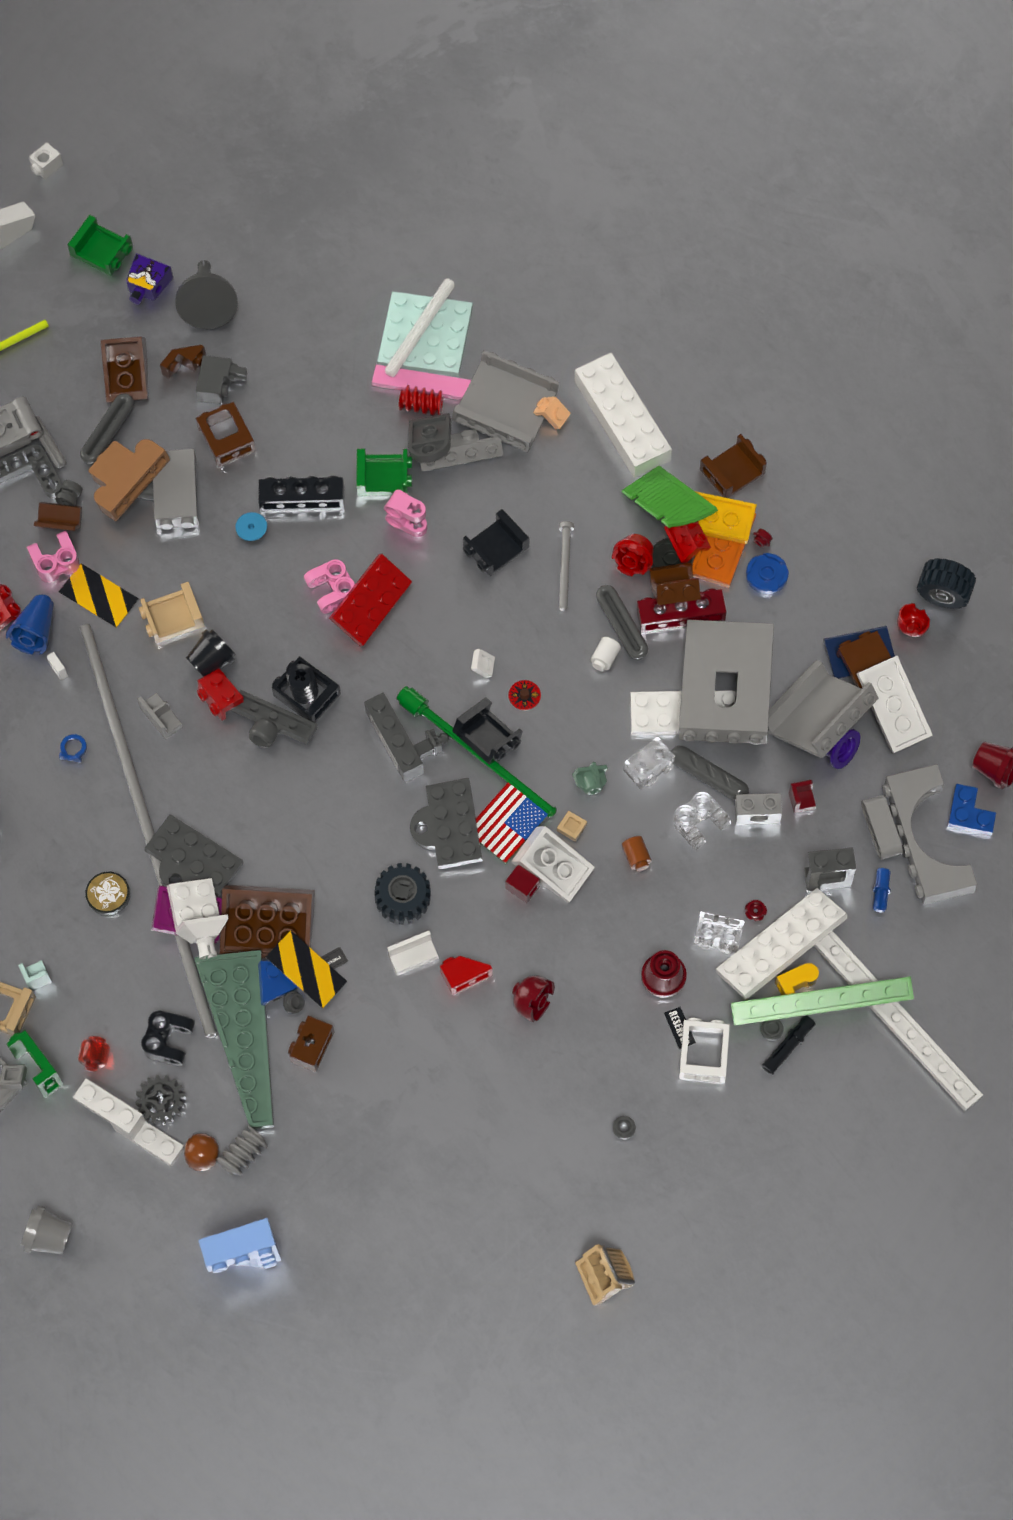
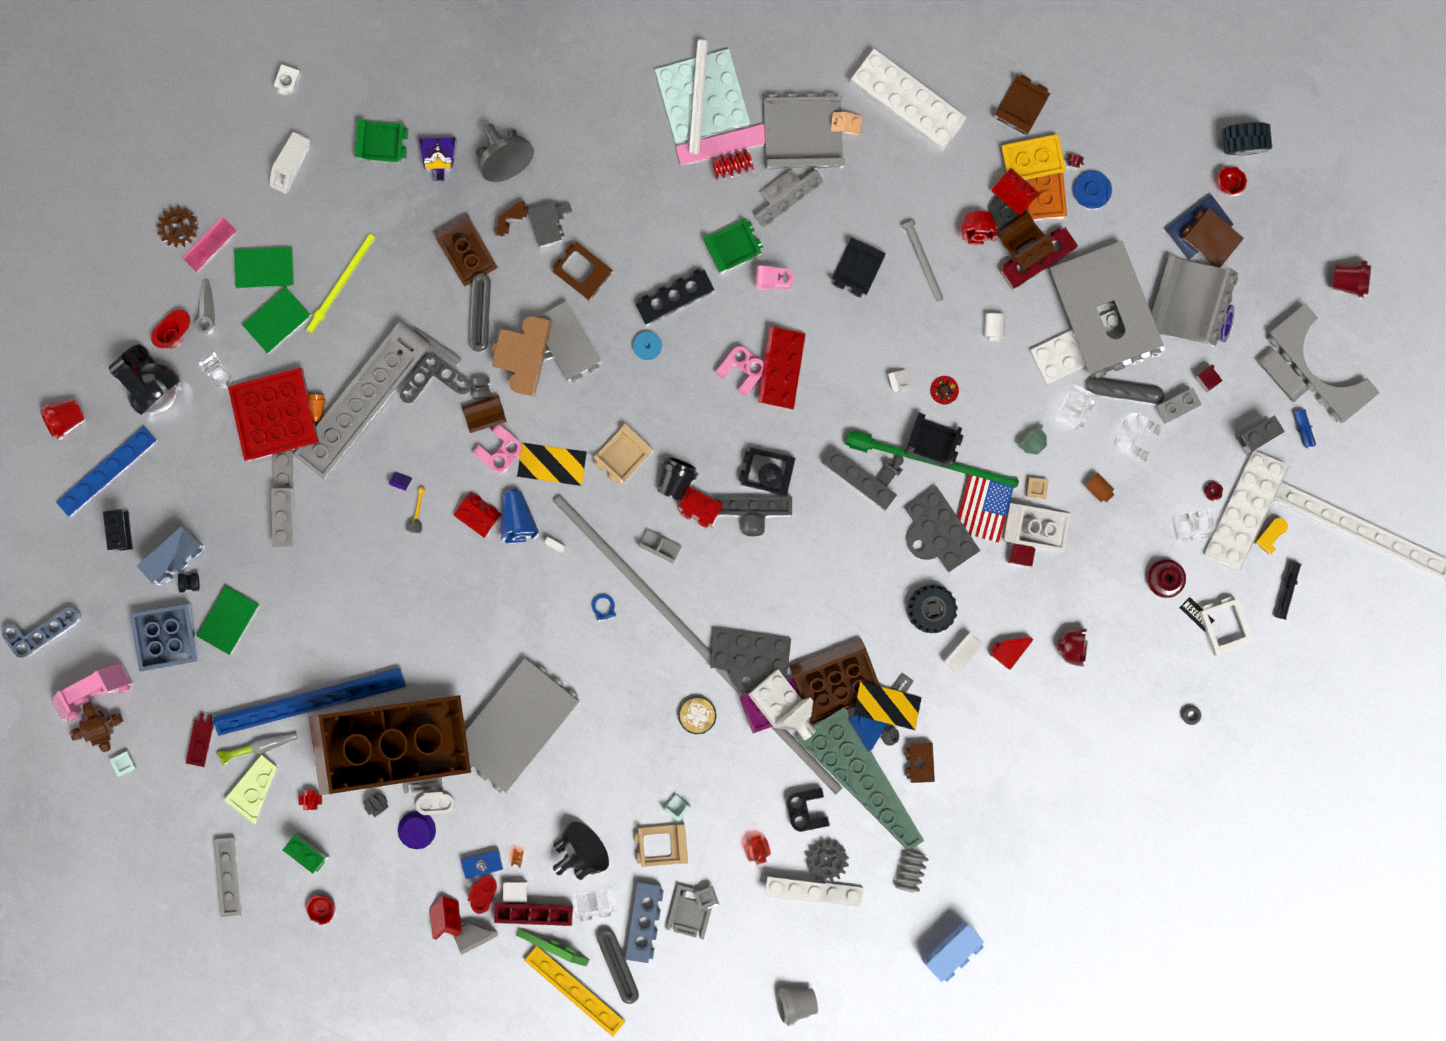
camera: 25 degrees left, 20 degrees up
green panel [7,1030,64,1098] -> none
dark orange hair [184,1133,219,1171] -> none
dark grey tile [408,413,451,463] -> none
tan piece [575,1244,635,1306] -> none
dark grey piece [596,585,648,660] -> none
bright green piece [622,466,718,528] -> none
tile [730,976,914,1026] -> none
dark grey plate [761,1019,784,1041] -> none
white plate [856,656,933,753] -> none
blue plate [948,784,996,836] -> none

